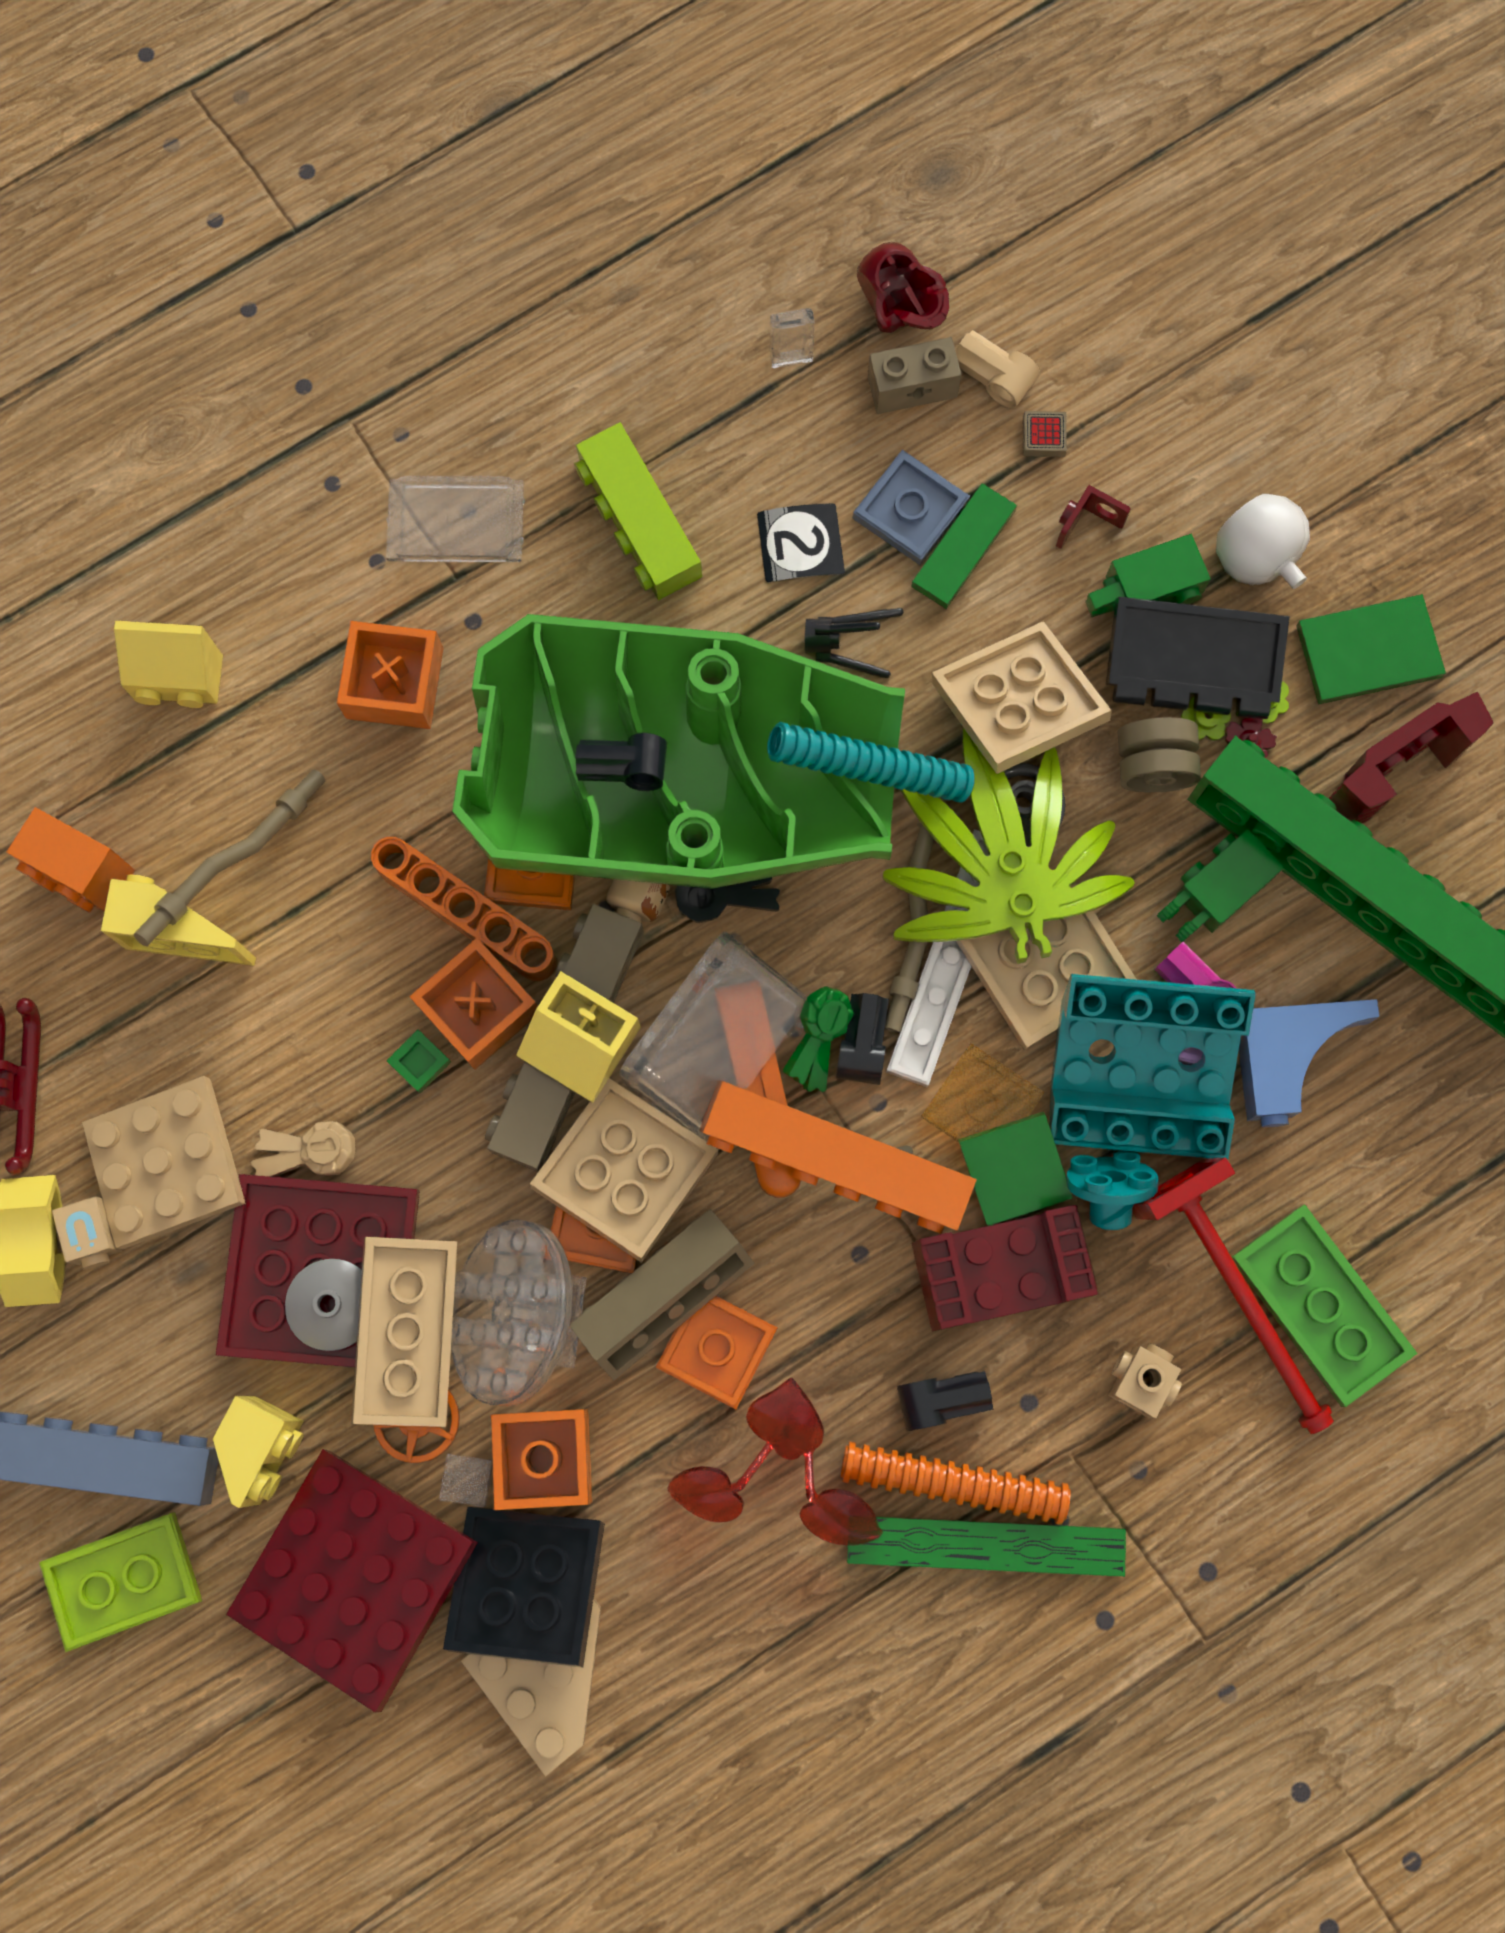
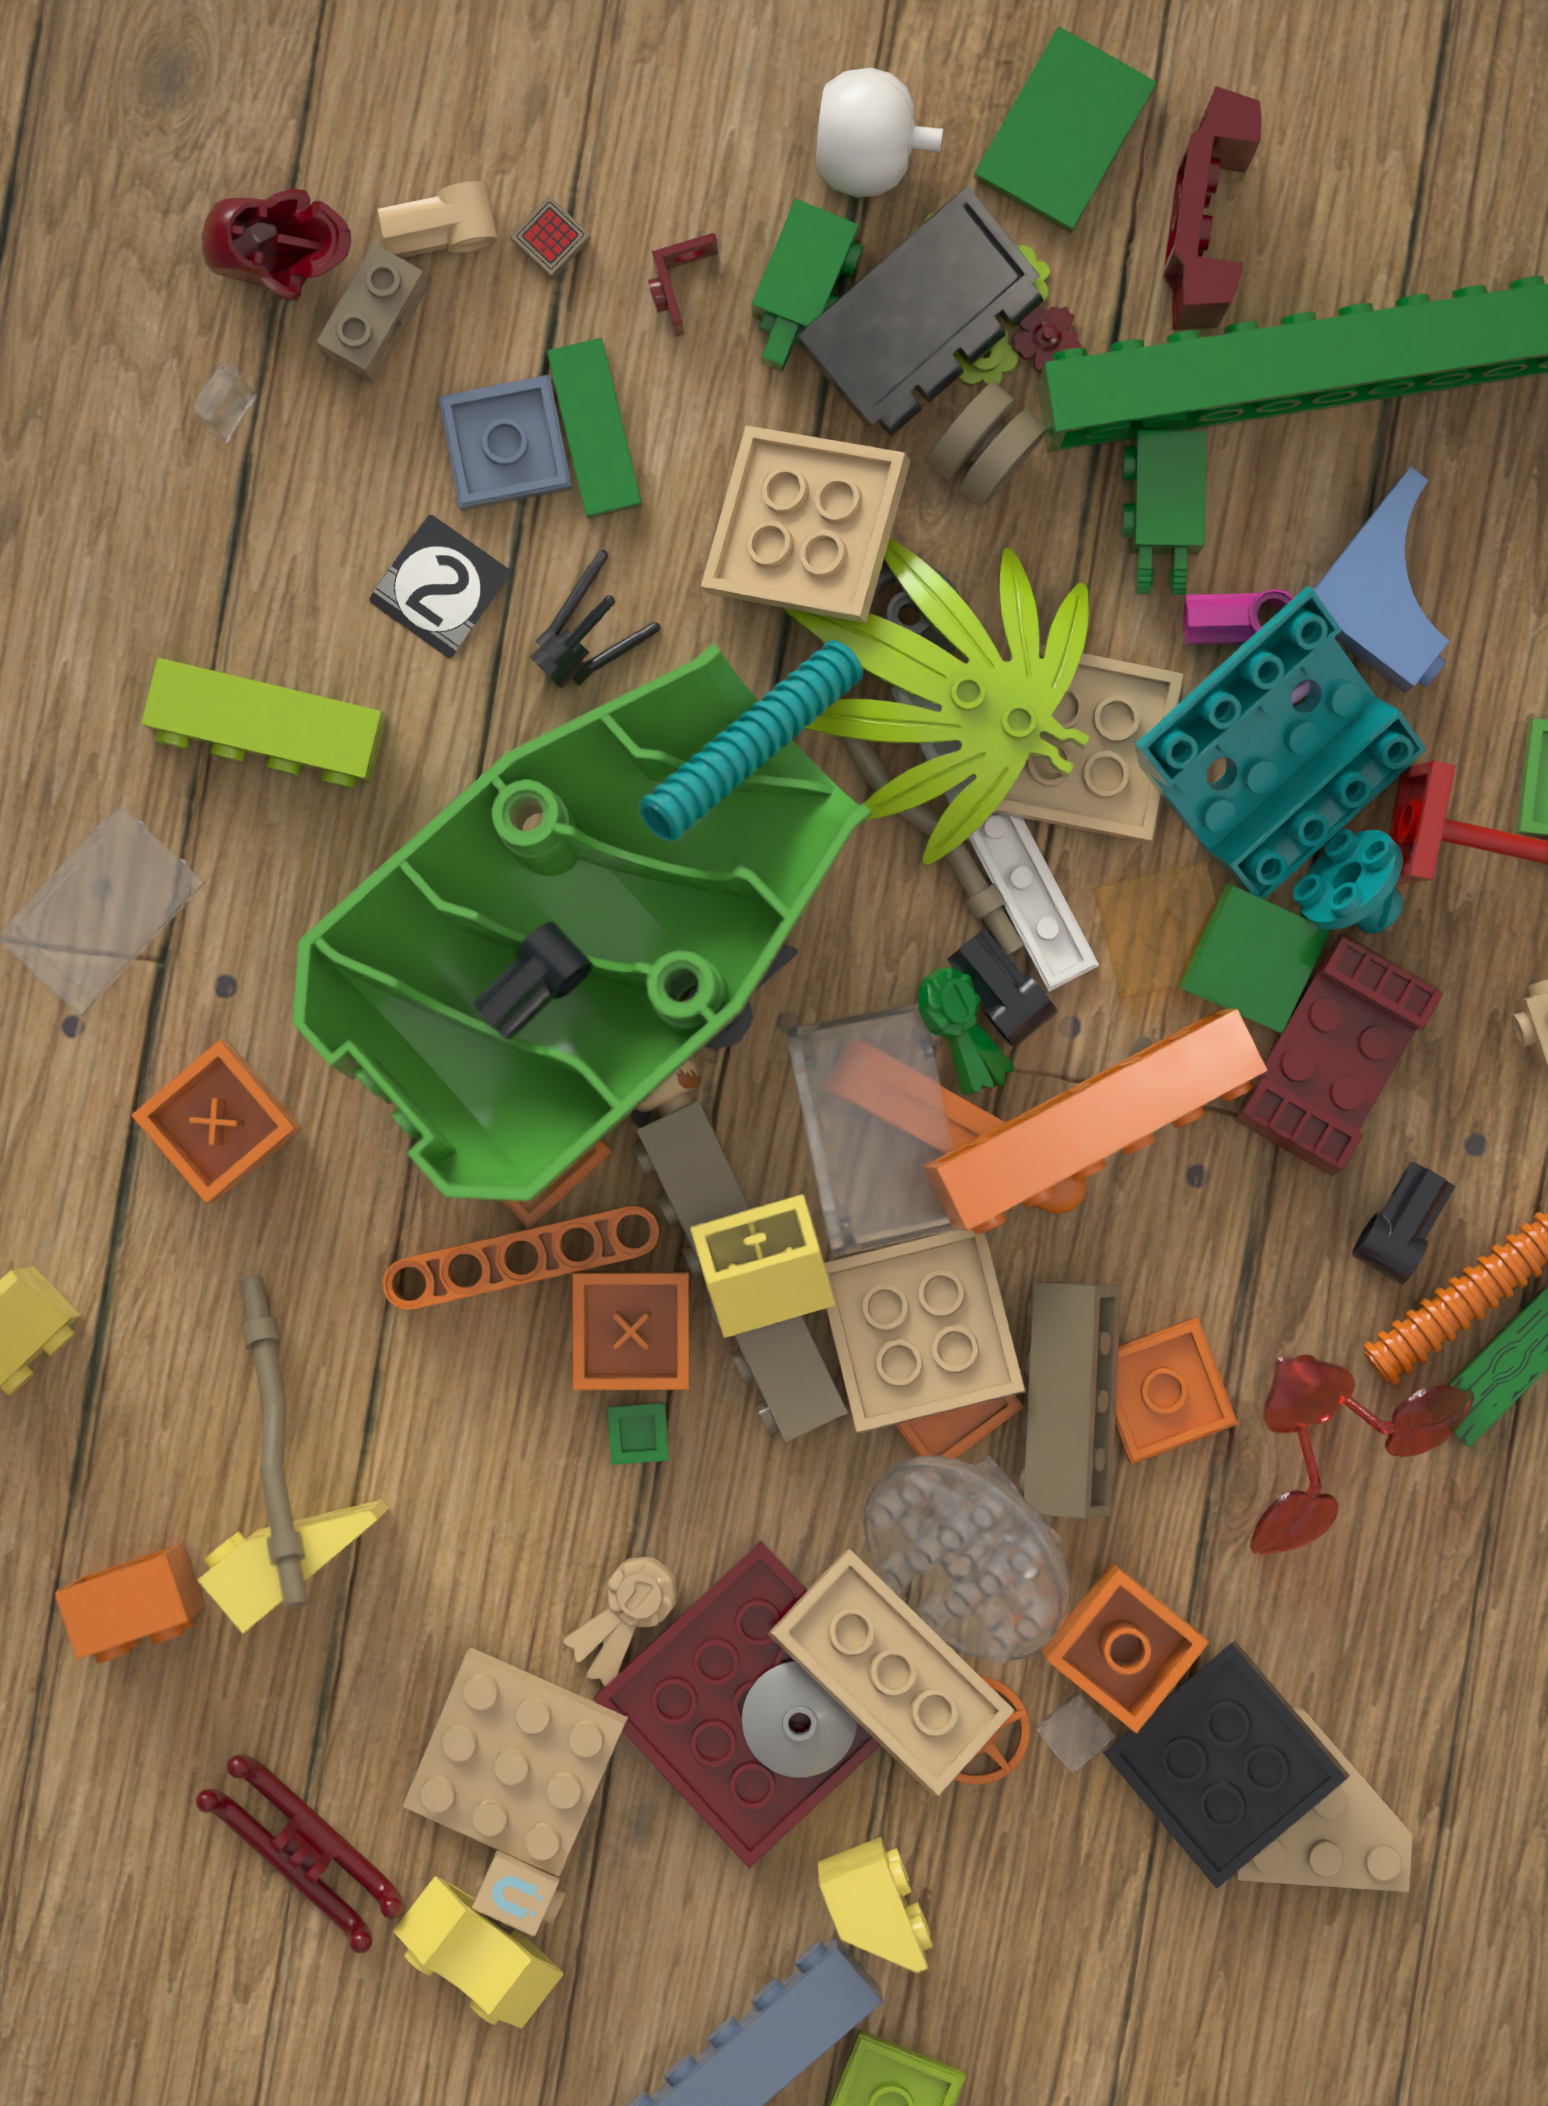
camera: 50 degrees left, 10 degrees up
dark red plate [226,1449,478,1713] -> none

